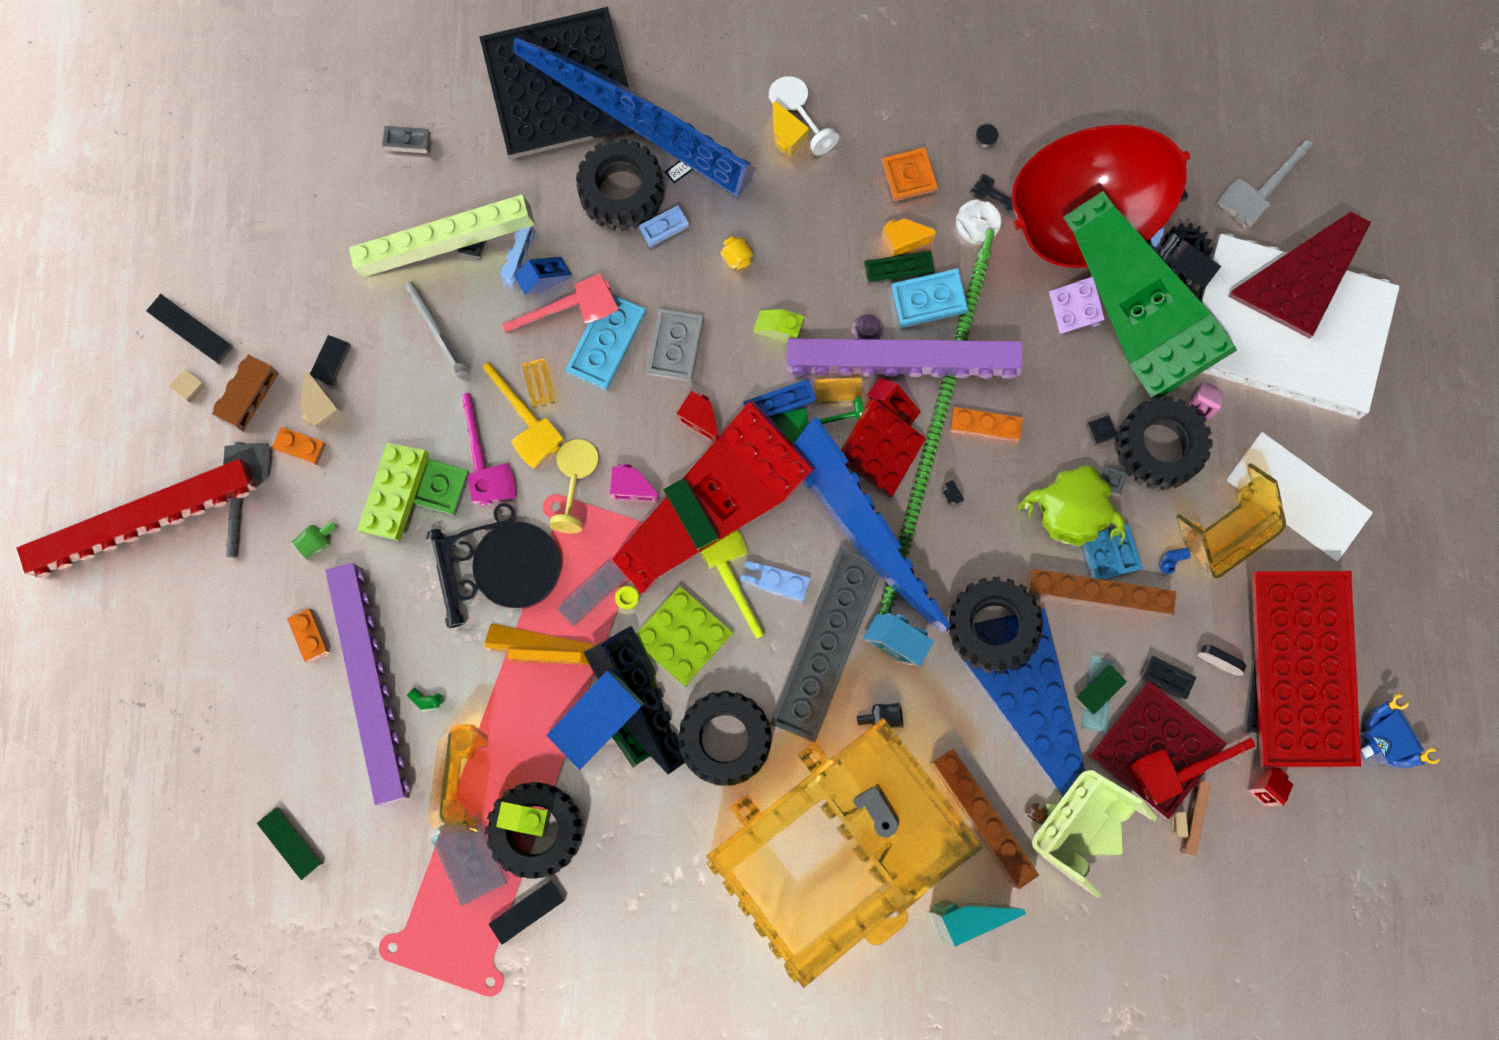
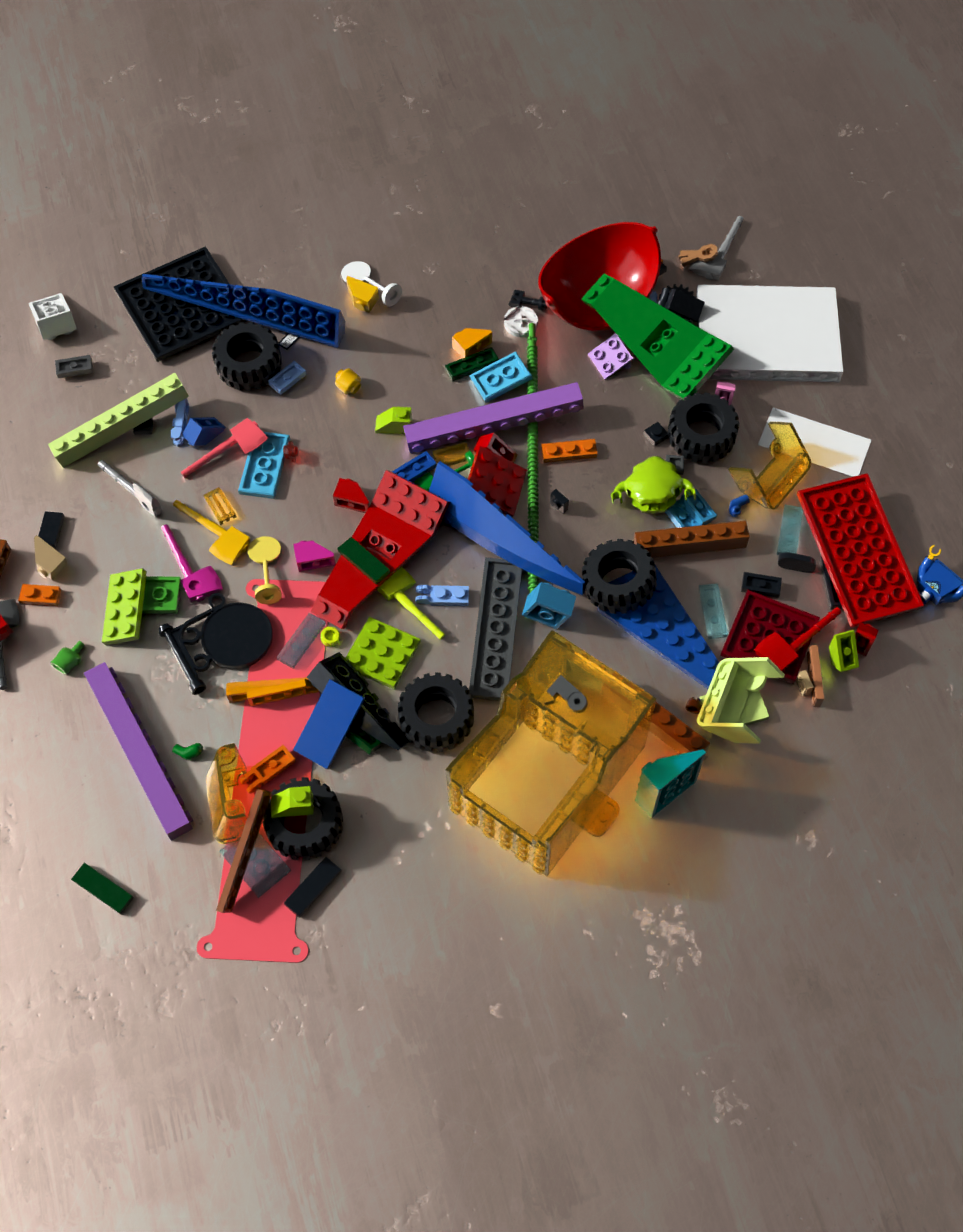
camera: 15 degrees left, 15 degrees down
orange plate [287,609,329,662] -> none
light grey tile [646,308,704,382] -> none
clear purple cone [852,314,883,340] -> none
orange plate [881,147,938,202] -> none
black tile [975,124,999,148] -> none
dark green tile [1075,664,1127,716] -> none
dark red wing [1228,211,1371,339] -> none
none -> white slope [28,293,77,340]
none -> dark orange tile [216,789,272,913]
none -> orange hinge [240,744,296,794]
none -> clear red plate [283,441,299,462]
none -> medium nougat piece [678,244,718,267]
none -> clear light blue tile [777,504,803,555]
none -> lime slope [829,630,859,672]

